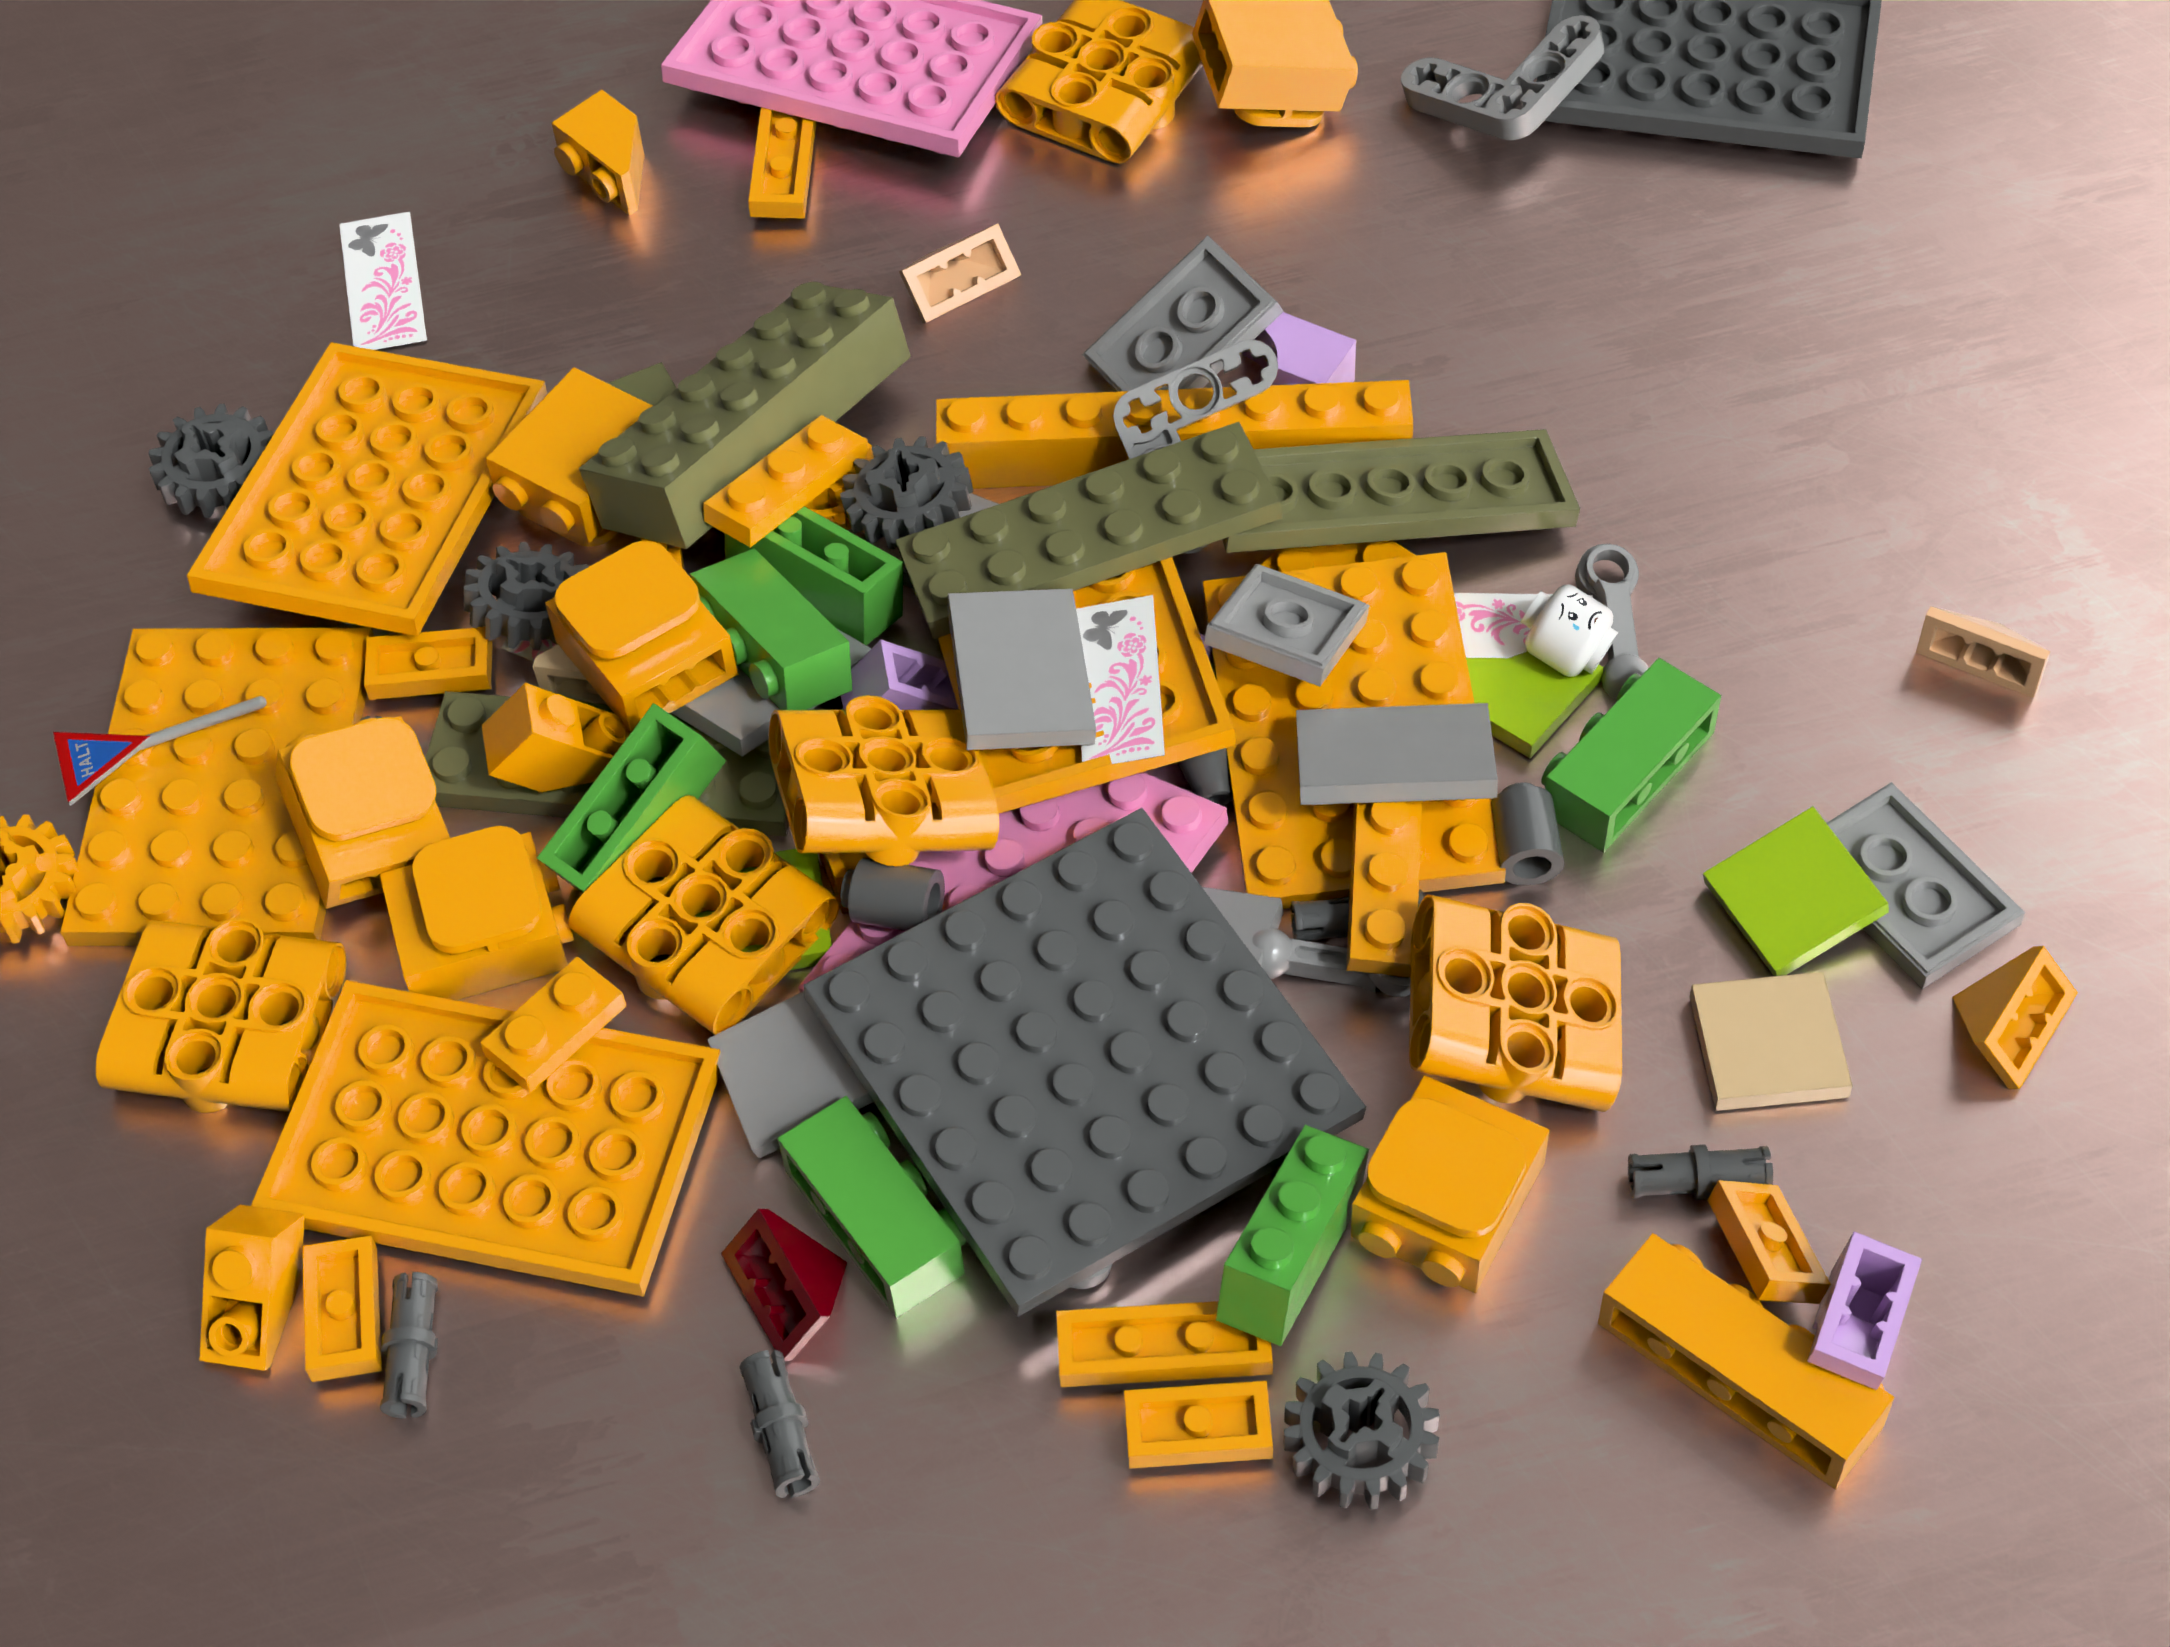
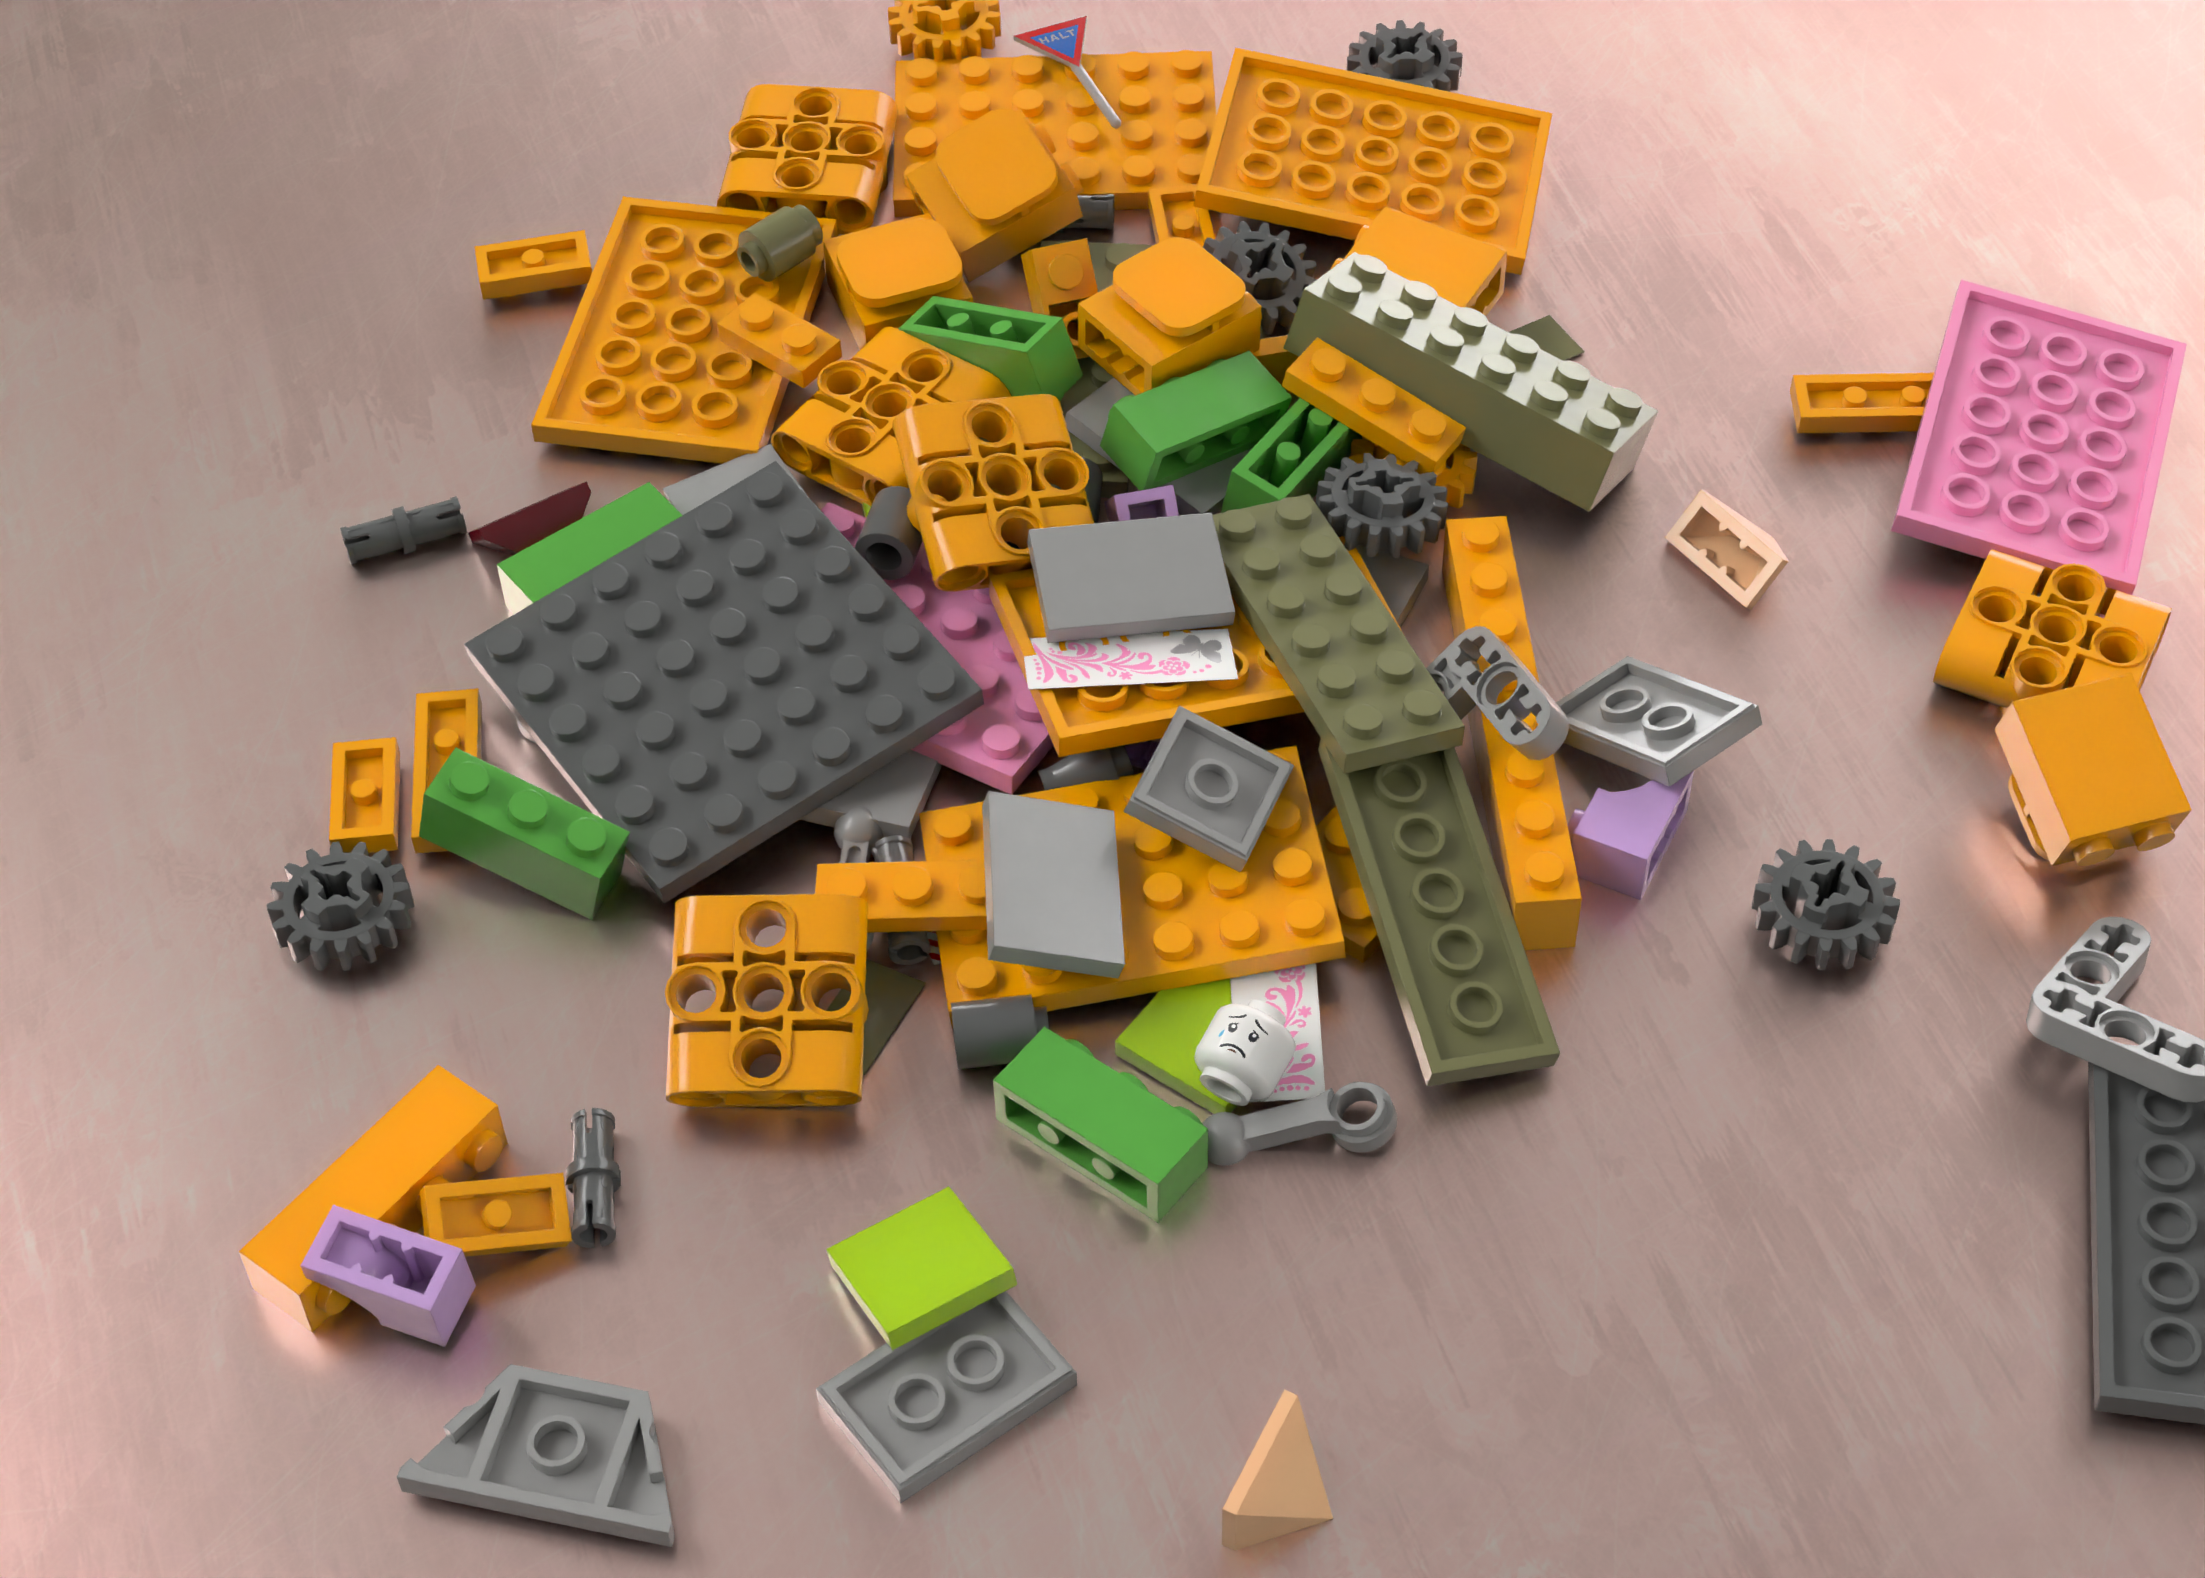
camera: 85 degrees right, 5 degrees down
light orange slope [199,1204,305,1371] -> none
white sticker [339,211,427,350] -> none
dark grey pin [380,1272,438,1419] -> none
light orange slope [551,89,645,216] -> none
light orange brick [1351,1075,1550,1293] -> none
tan tile [1689,972,1853,1111] -> none
light orange slope [1952,946,2078,1089] -> none
none -> light grey wing [397,1364,675,1547]
none -> olive brick [737,205,823,282]
none -> dark grey gear [1752,839,1900,970]

